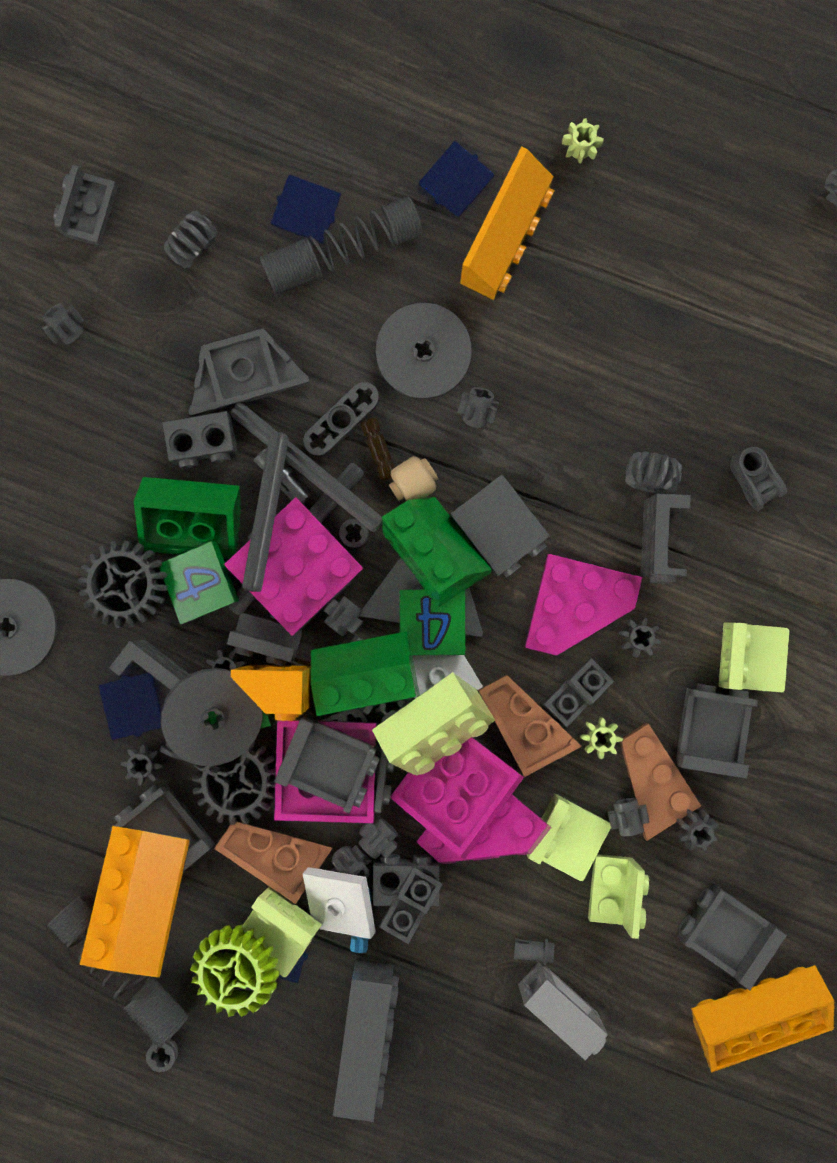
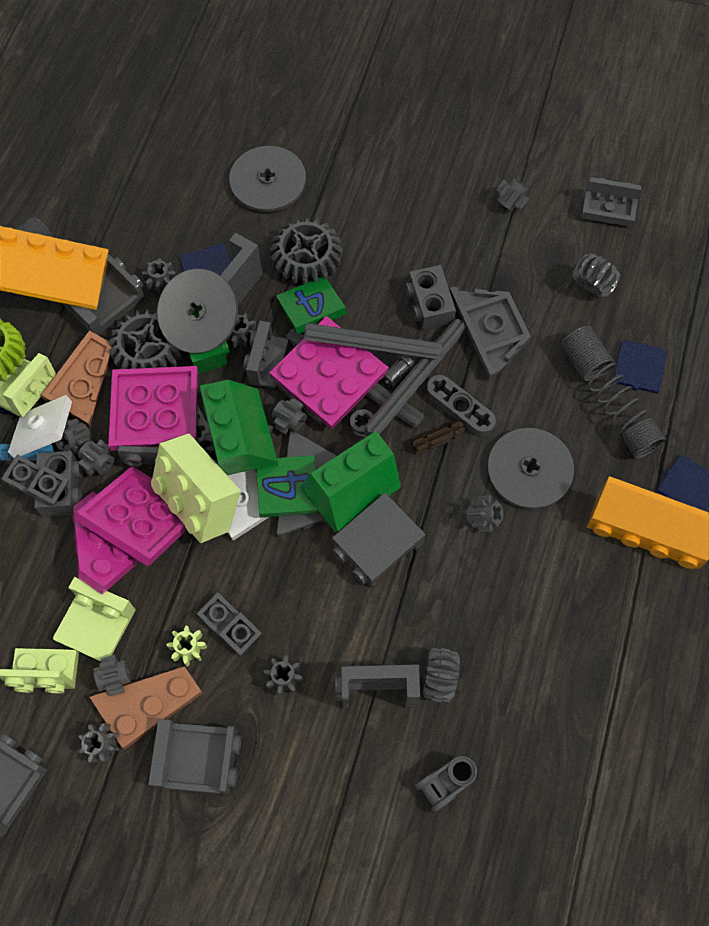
camera: 90 degrees right, 20 degrees down
green slope [134,477,241,559] -> none
light orange slope [230,665,314,721] -> none
dark grey panel [274,716,380,813] -> none
tan head [389,456,438,501] -> none
nougat wing [478,675,582,777] -> none
dark pink plate [525,554,643,655] -> none
yellowish green bracket [719,623,789,692] -> none

